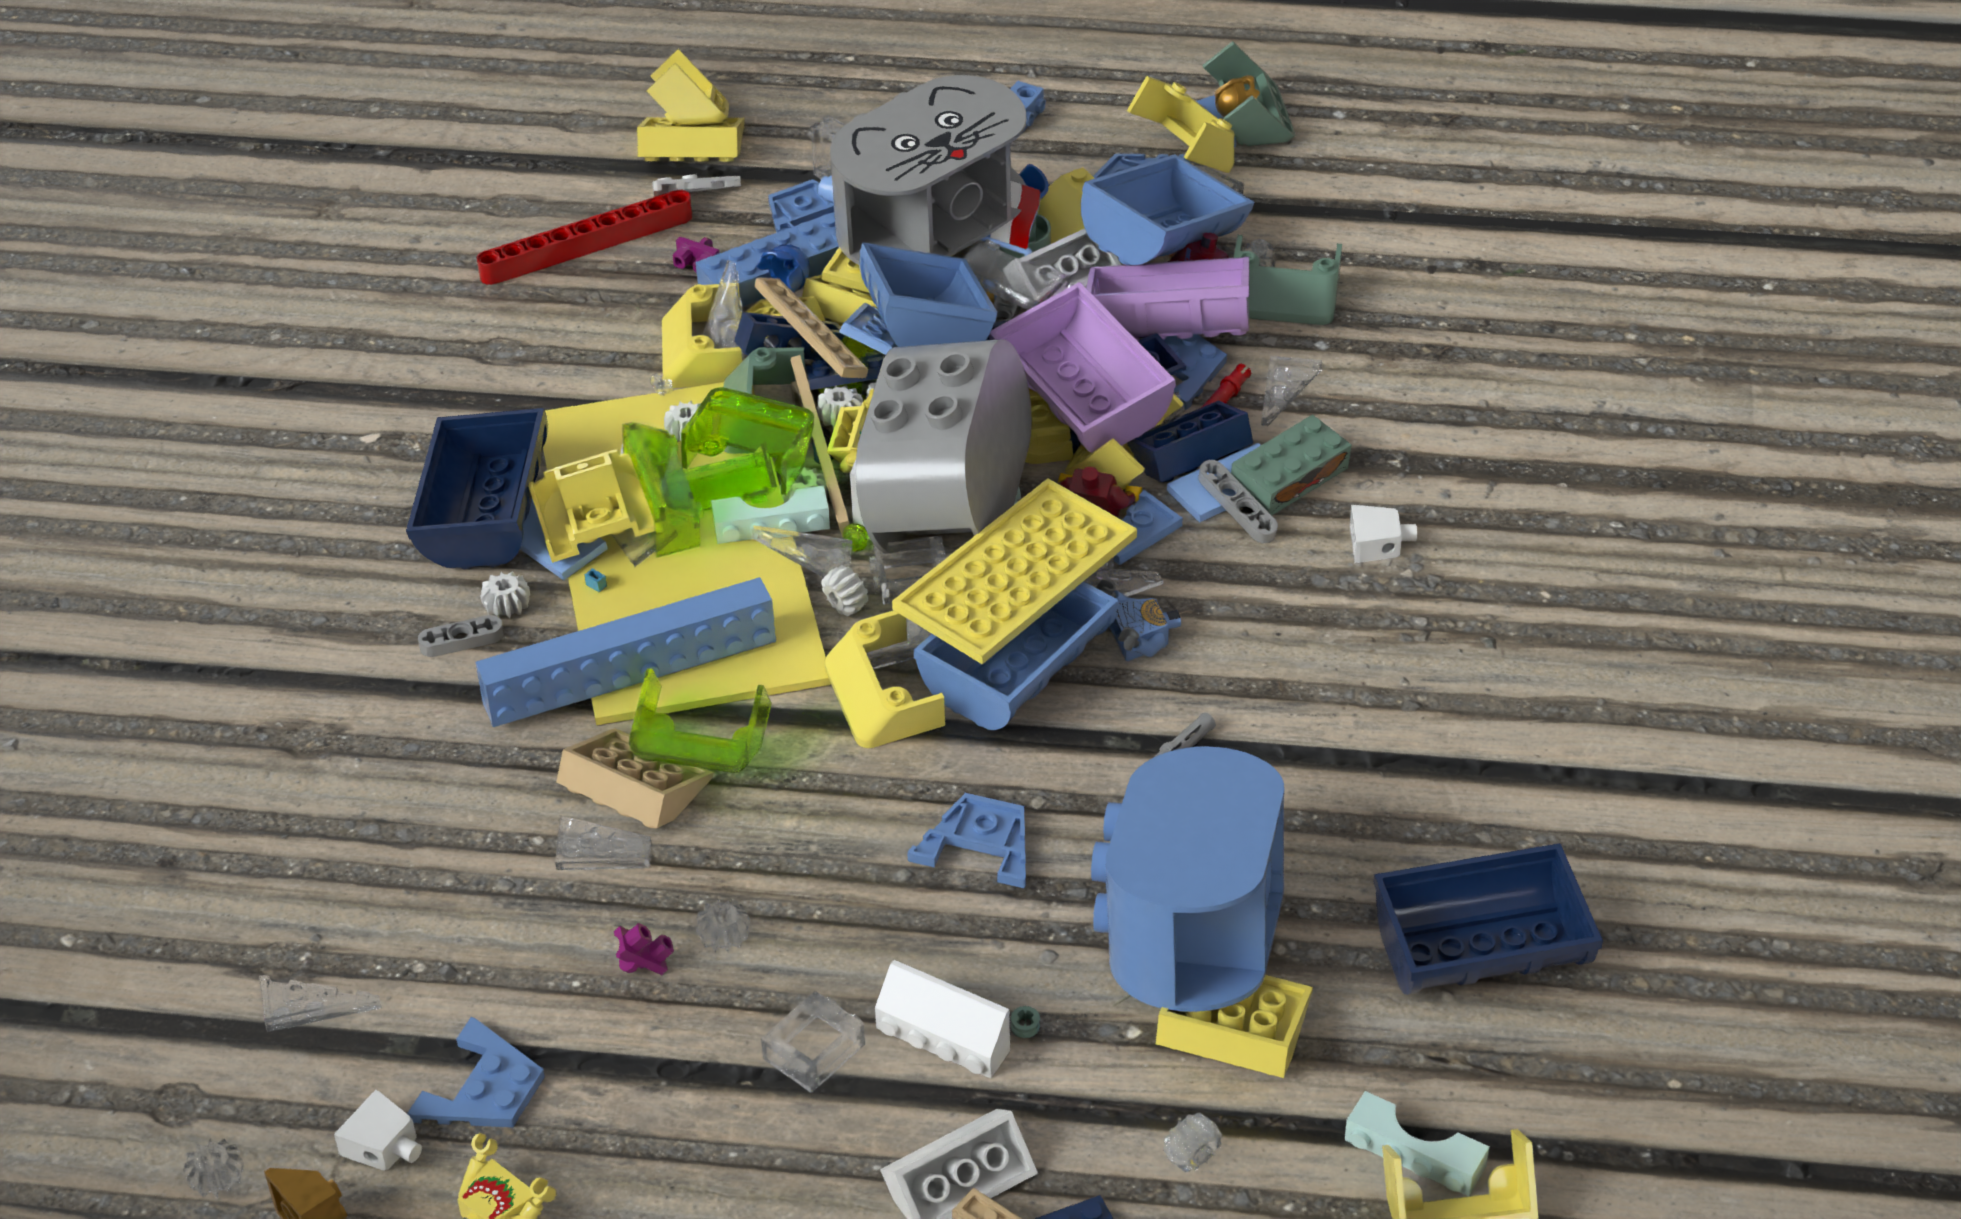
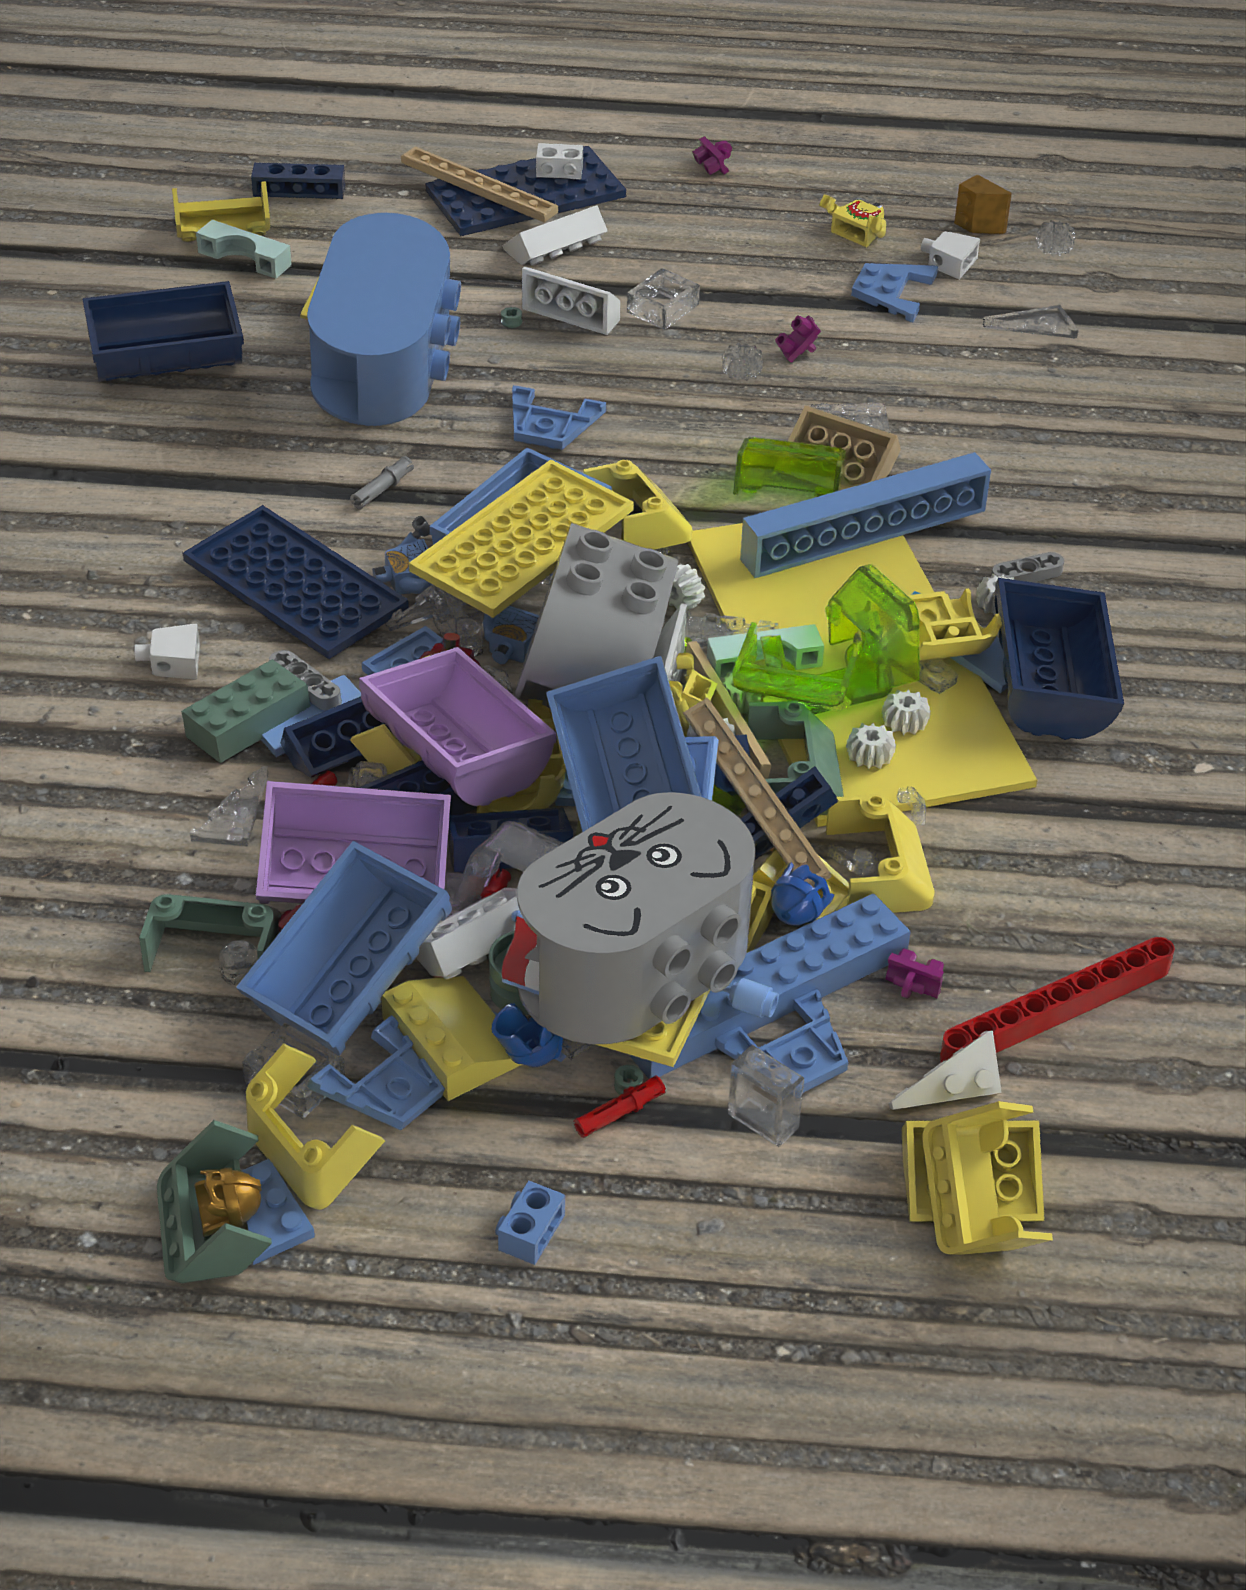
camera: 175 degrees right, 0 degrees up
none -> dark blue plate [183,505,409,659]

